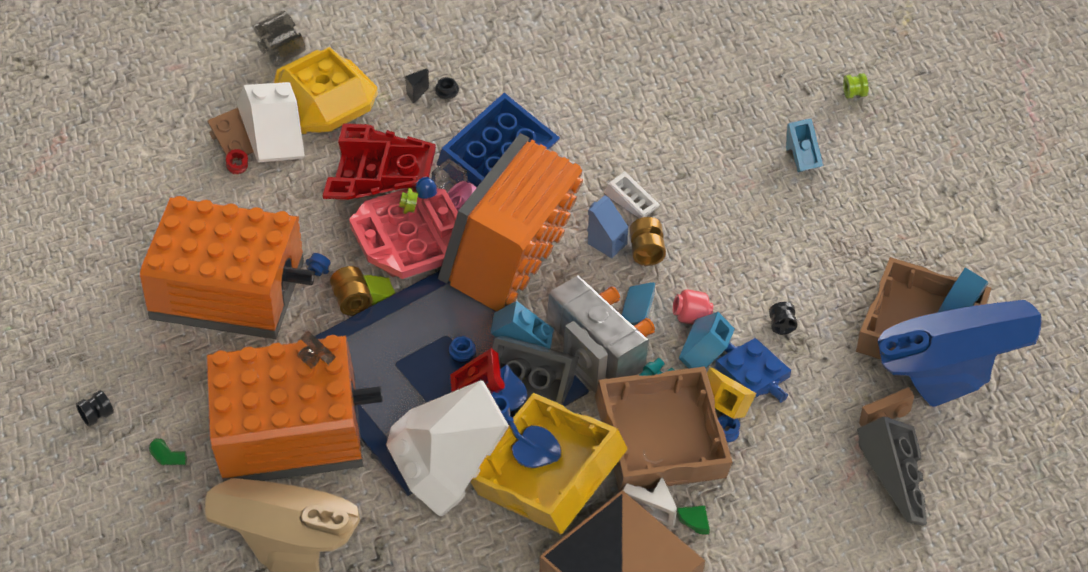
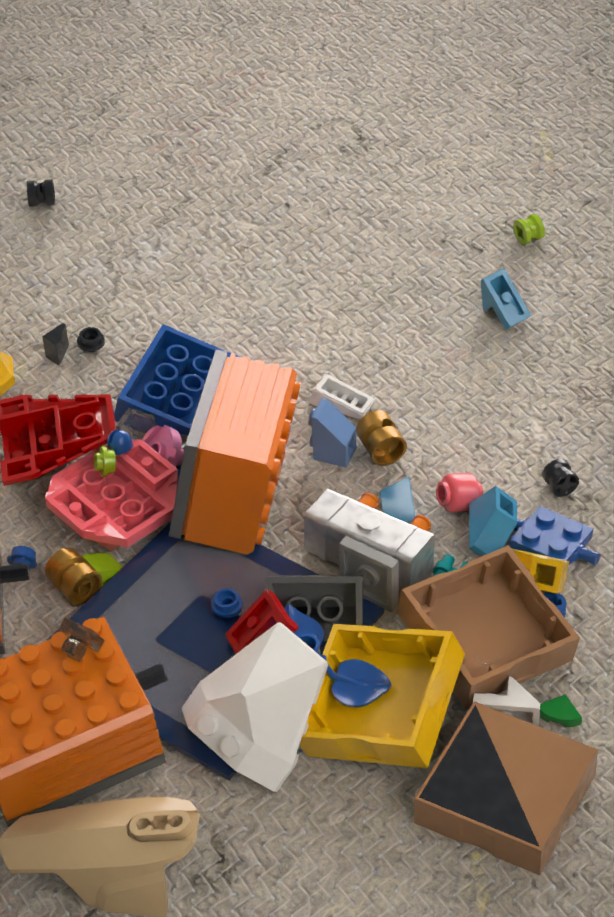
camera: 15 degrees left, 5 degrees down
dark azure slope [491,301,554,349] -> none

